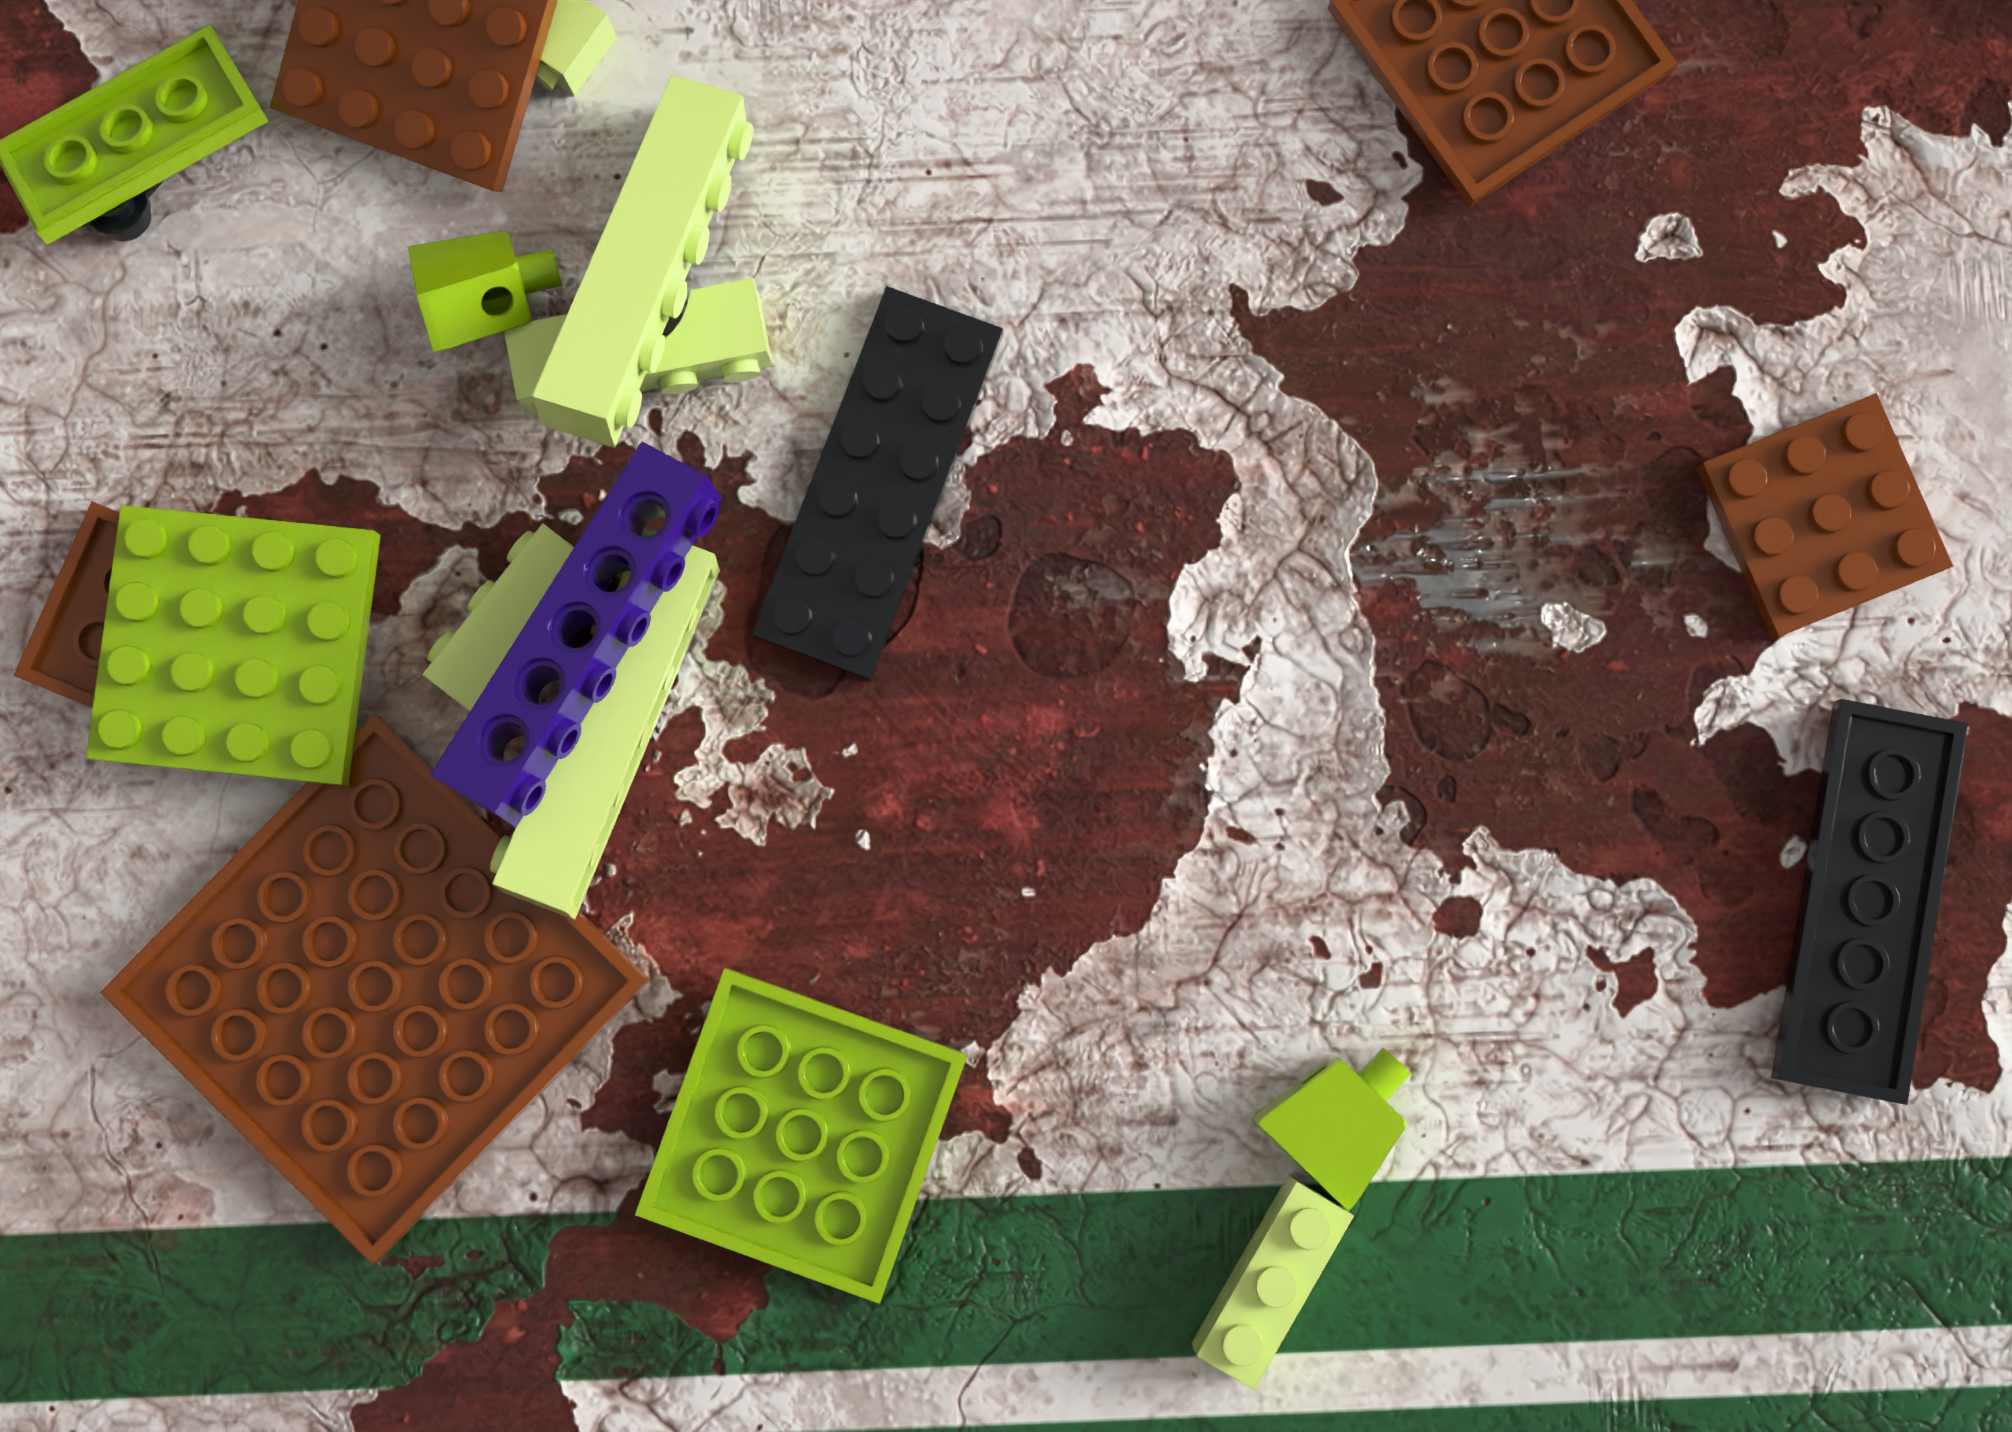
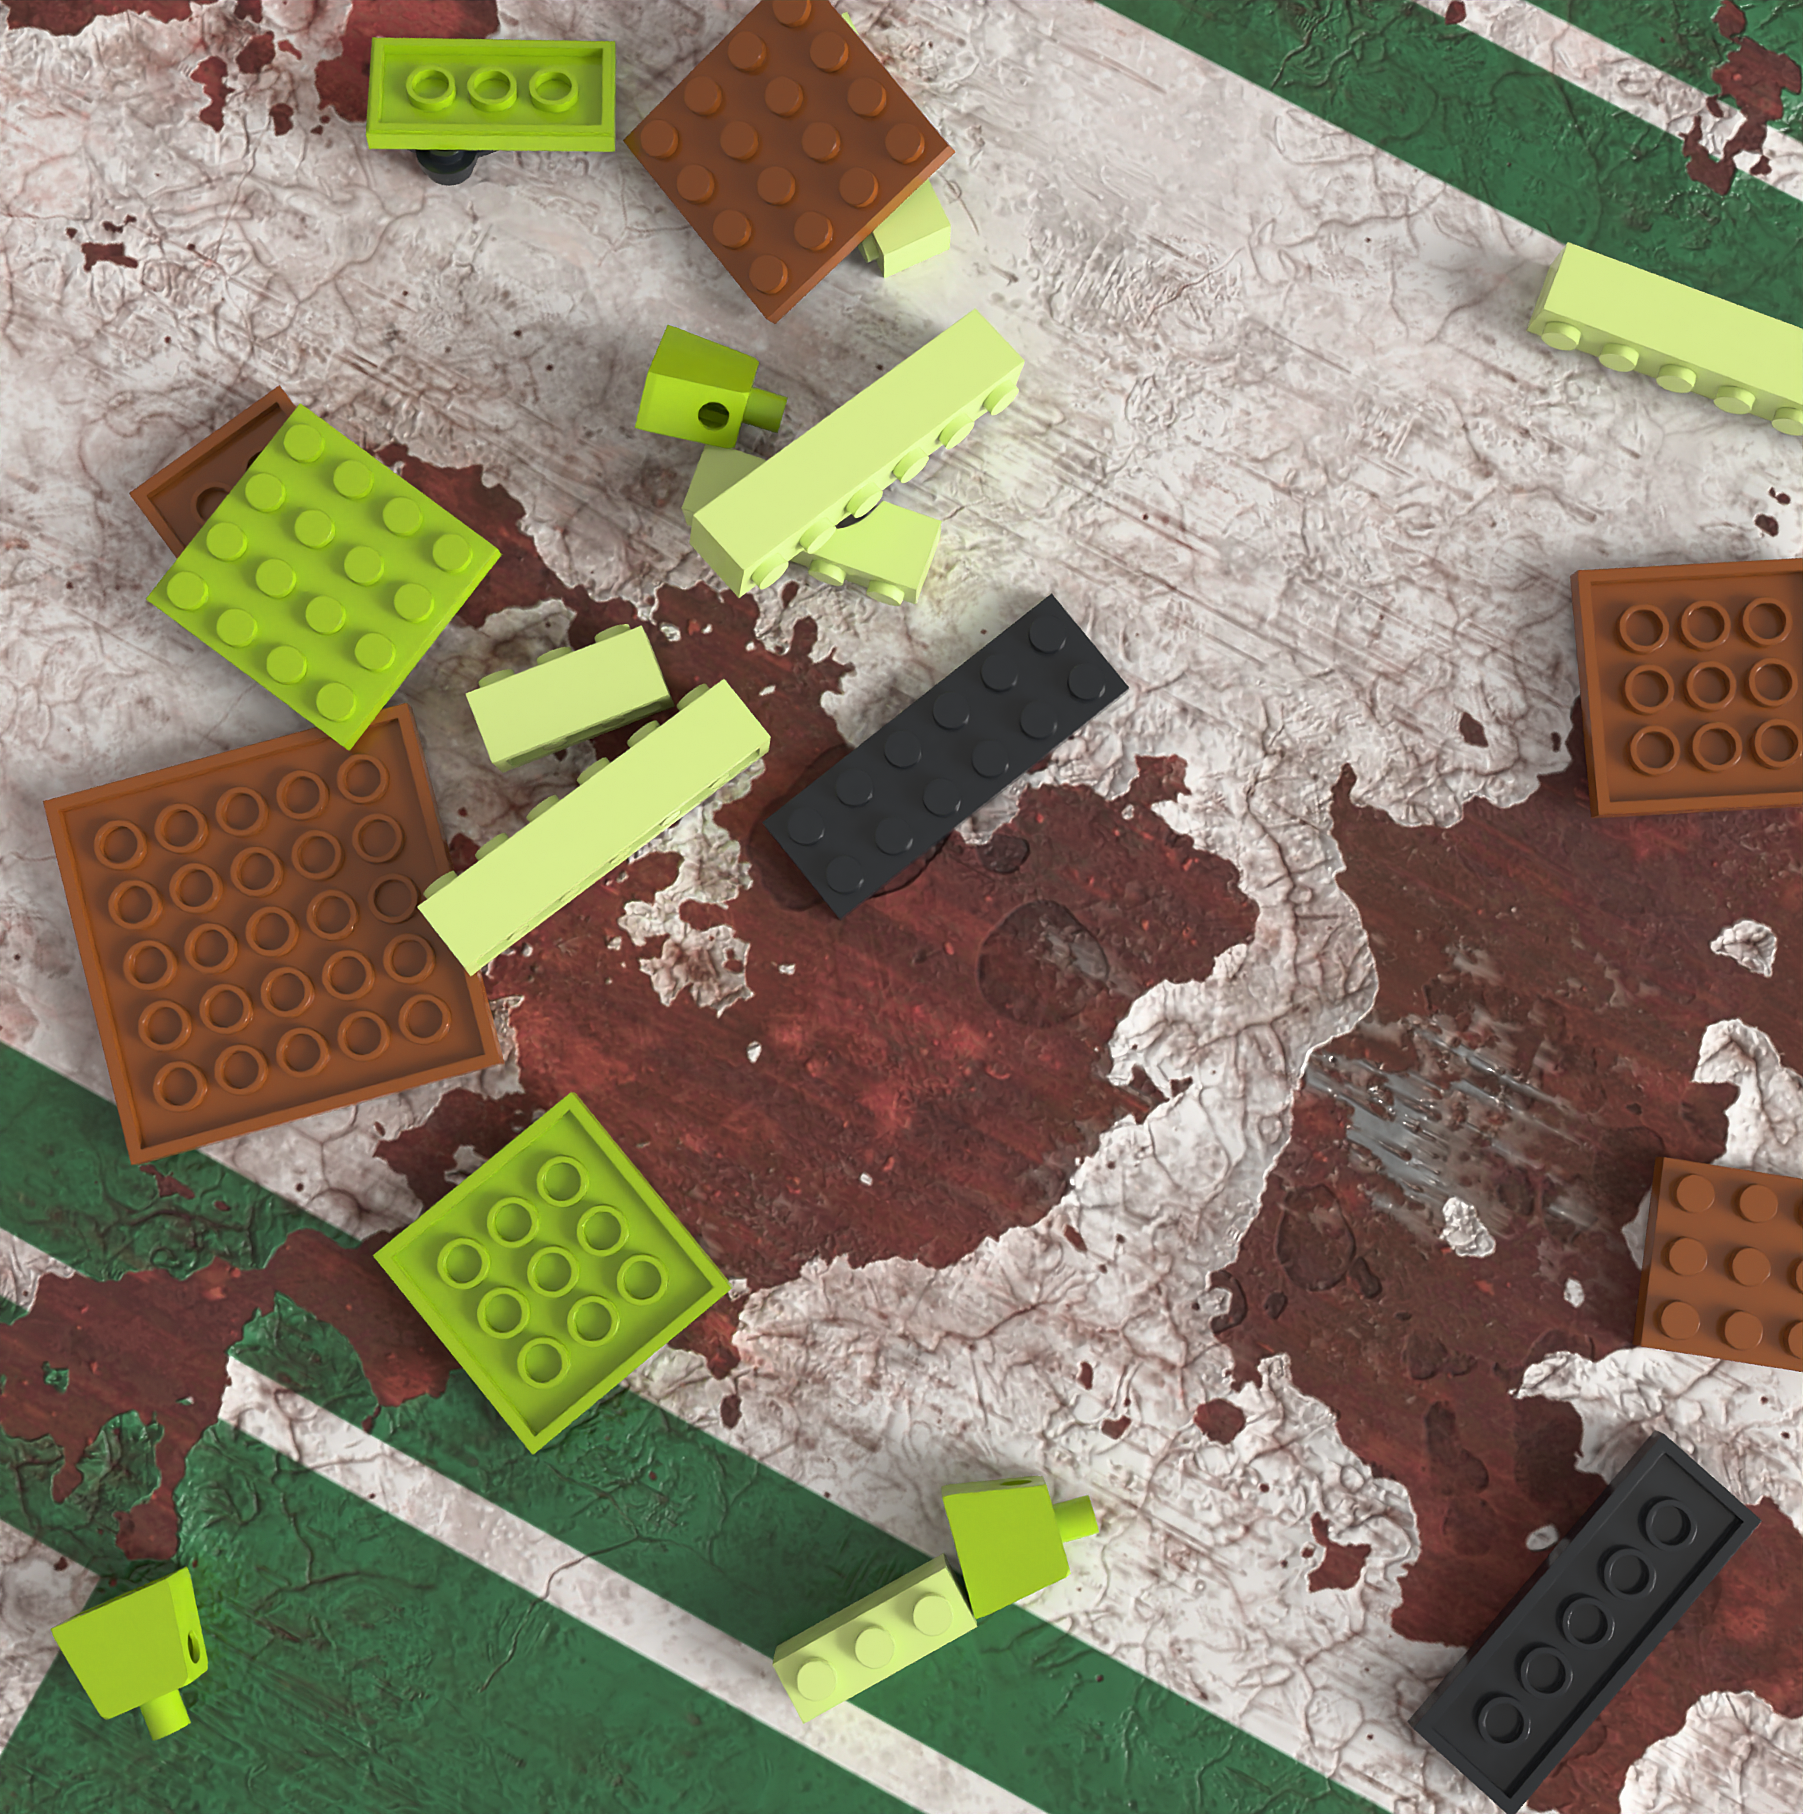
camera: 25 degrees right, 0 degrees up
dark purple brick [430,441,722,827] -> none

